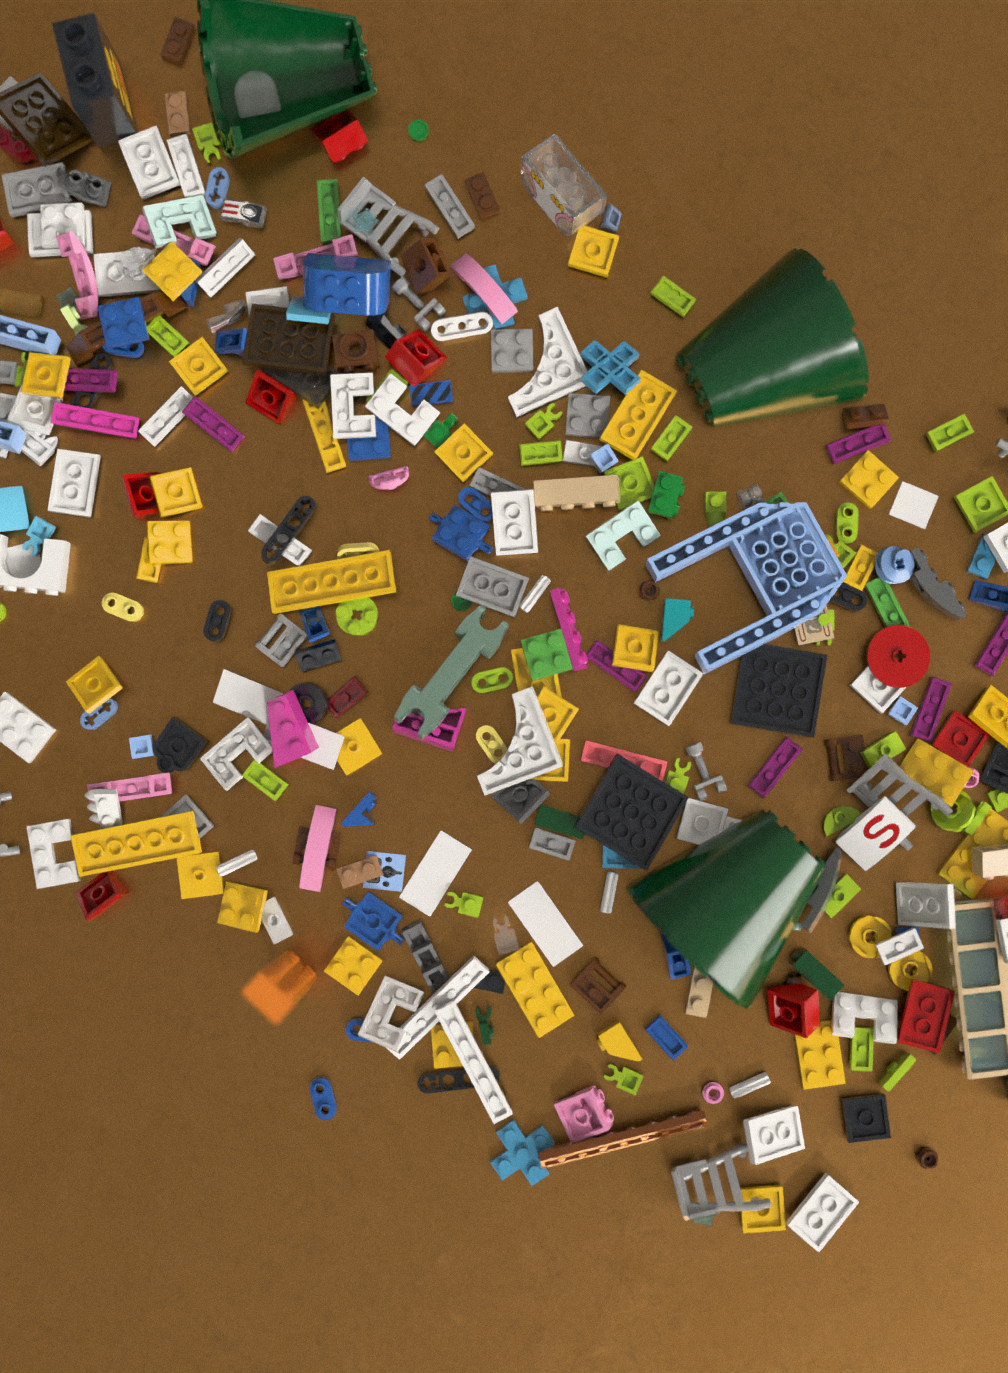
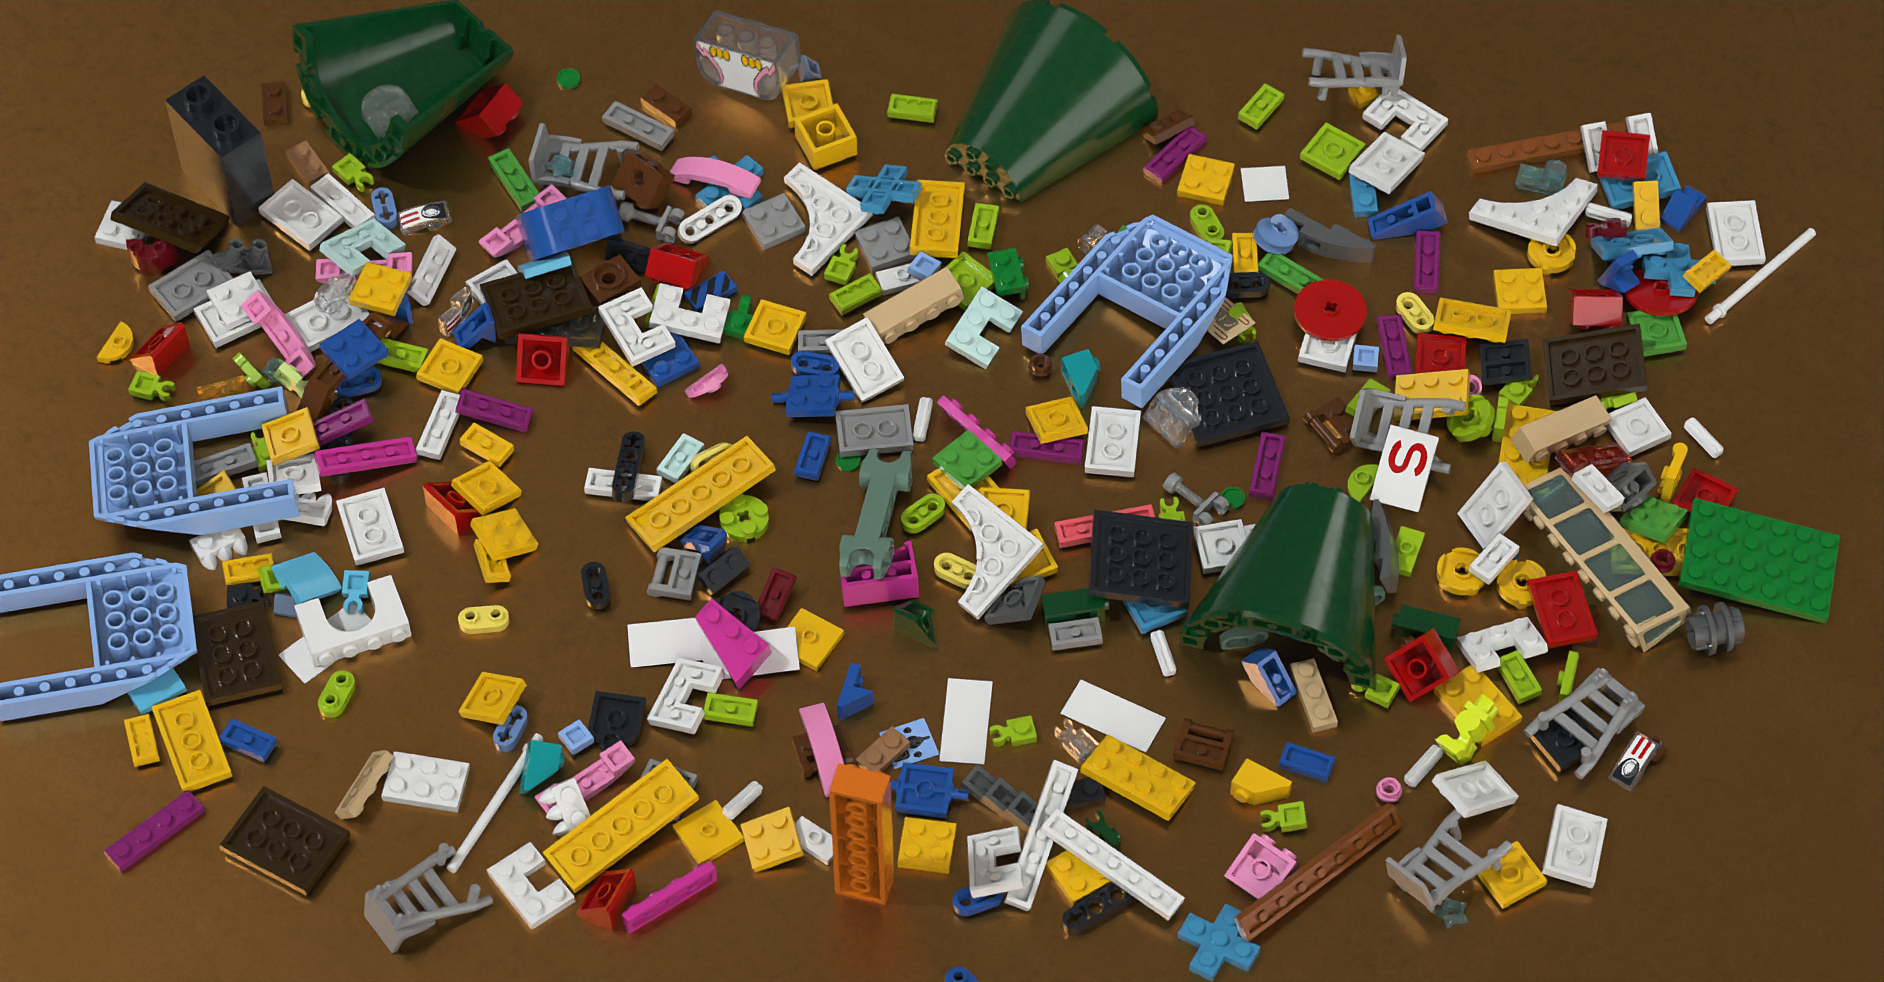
camera: 25 degrees left, 30 degrees down
none -> lime plate [232,352,272,390]
none -> white bar [447,733,544,873]
none -> yellow plate [459,423,514,467]
none -> teal slope [519,740,565,795]
none -> dark pink plate [622,861,717,934]
none -> light aqua plate [657,433,705,483]
none -> yellow brick [794,103,857,170]
none -> blue plate [794,431,832,481]
none -> dark green slope [893,599,939,651]
none -> clear slope [1142,387,1201,448]
none -> green piece [1221,487,1245,510]
none -> lime plate [1351,674,1400,708]
none -> light yellow plate [1396,292,1434,334]
none -> neon yellow hips [1435,694,1499,766]
none -> light grey hand [1524,668,1645,779]
none -> slope [1609,731,1660,792]

